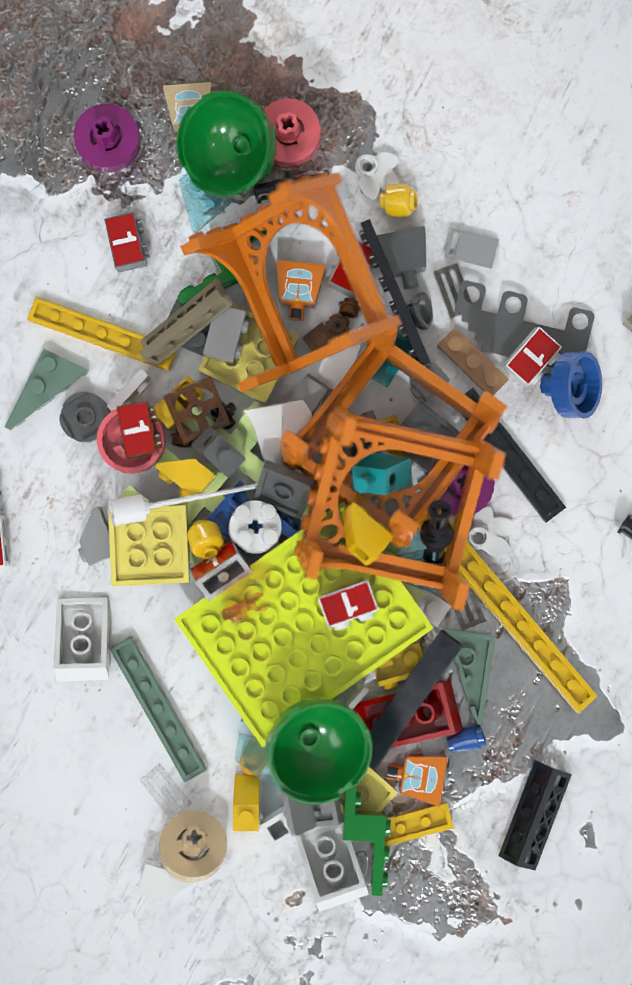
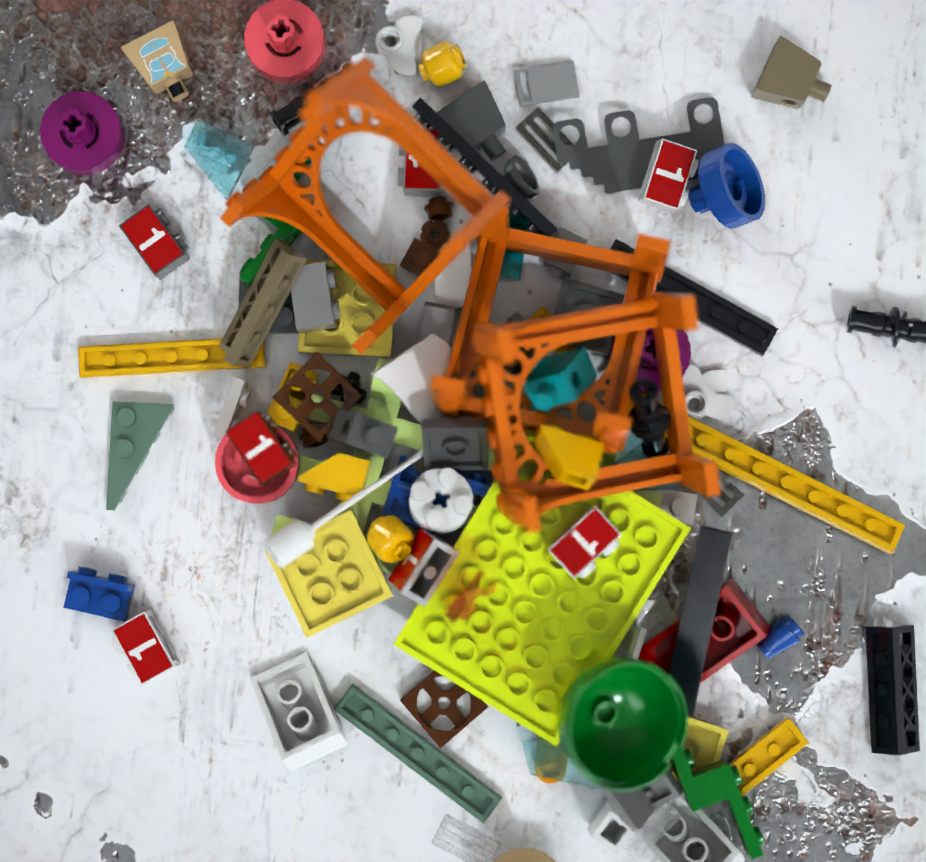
camera: 25 degrees left, 0 degrees up
dark grey plate [59,392,111,443] -> none
light grey slope [78,506,110,566] -> none
green rock [177,90,277,197] -> none
yellow slope [233,774,260,831] -> none
orange torso [277,260,325,321] -> none
yellow bracket [374,642,423,690] -> none
orange torso [386,754,448,806] -> none
medium nougat plate [437,327,509,396] -> none
sand green wing [446,628,495,725] -> none
none -> reddish brown piece [400,670,488,748]
none -> clear tile [623,802,681,861]

